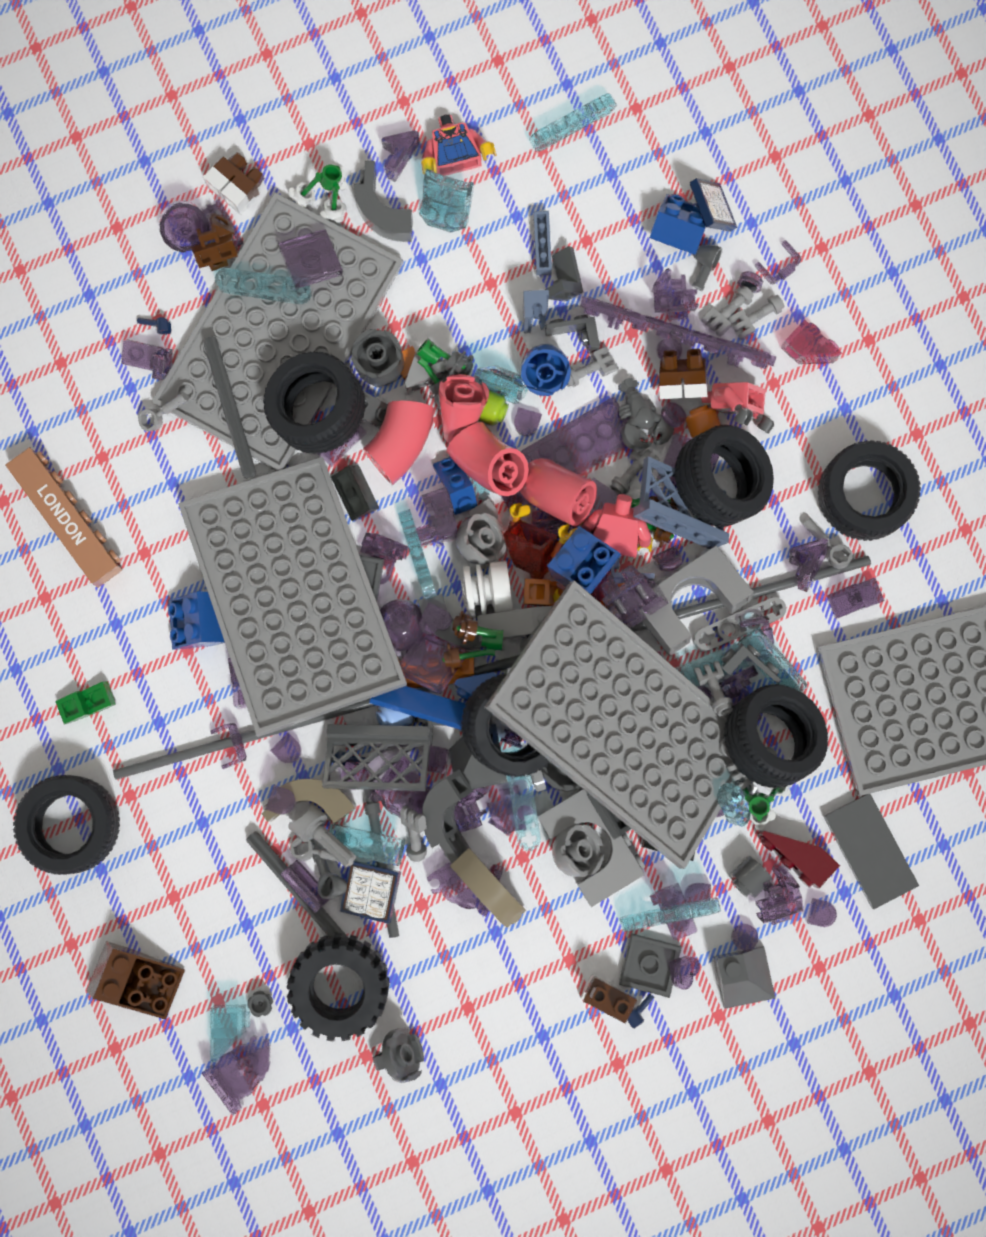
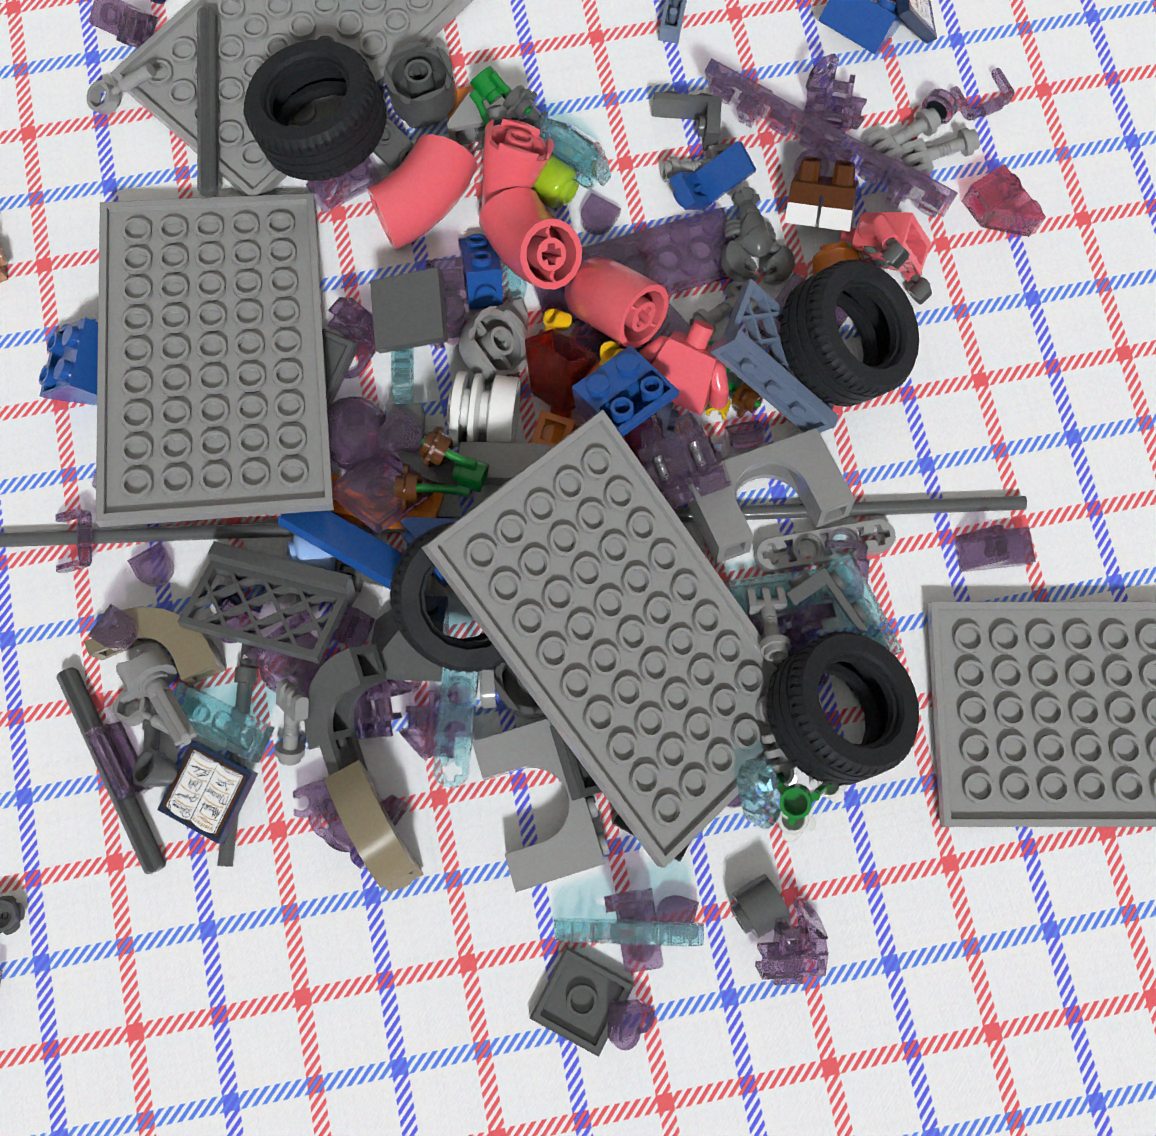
camera: 10 degrees right, 5 degrees down
black tyre [287,933,389,1042] -> none
pearl dark grey slope [331,465,379,521] -> none
dark grey tile [372,1028,424,1083] -> none
clear purple bush [500,729,524,749] -> none
blue cylinder [521,344,571,396] -> none
sand blue hinge [523,290,549,333] -> none
dark grey bracket [545,246,583,302] -> none
light grey cylinder [552,825,604,877] -> none
reddish brown hips [580,974,637,1024] -> none
dark blue hand [627,993,655,1029] -> none
clear purple tile [661,402,686,427] -> none
dark grey bar [692,245,722,291] -> none
dark grey slope [713,946,775,1009] -> none
clear purple tile [731,923,758,950] -> none
dark red slope [757,831,840,888] -> none
clear purple slope [789,538,828,592] -> none
light grey piece [803,518,853,569] -> none
clear purple tile [807,898,837,927] -> none
black tyre [818,440,921,541] -> none
dark grey tile [823,794,919,909] -> none
none -> dark grey tile [370,267,448,354]
none -> blue bracket [669,142,756,210]

